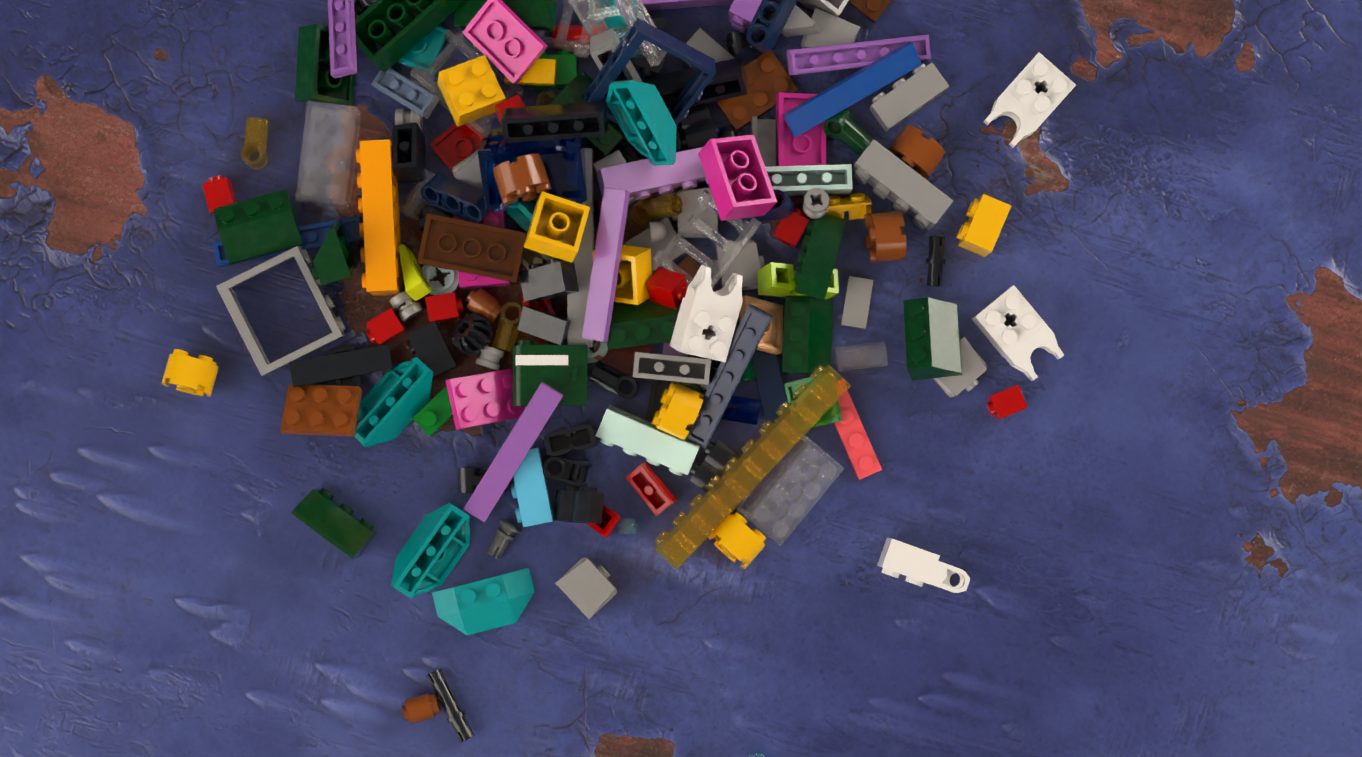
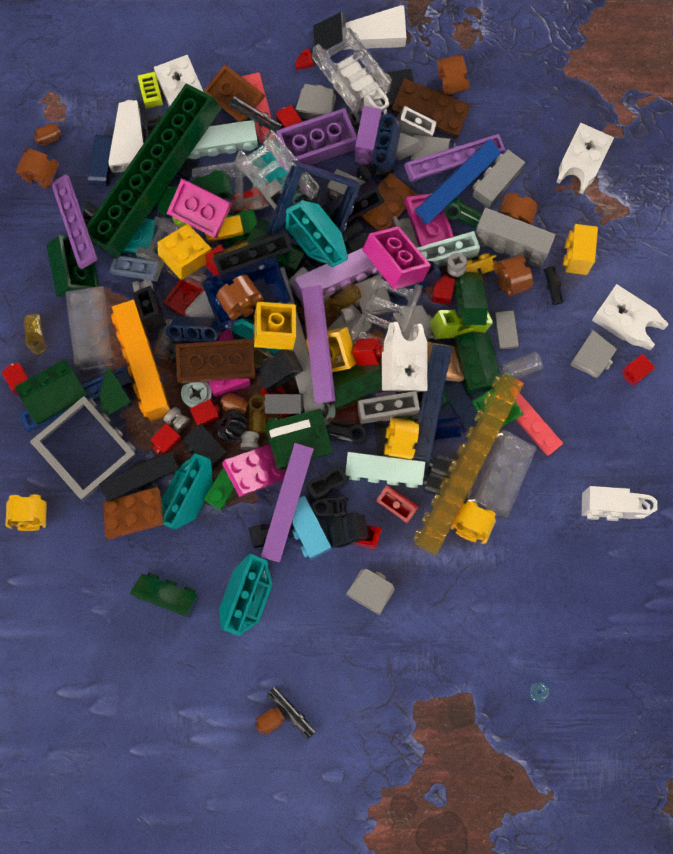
camera: 15 degrees left, 10 degrees down
neon yellow slope [399,244,432,301] -> none
teal wedge [432,568,535,635] -> none
dark grey pin [486,519,521,559] -> none
clear light blue plate [616,519,640,535] -> none
dark green slope [903,297,962,381] -> none

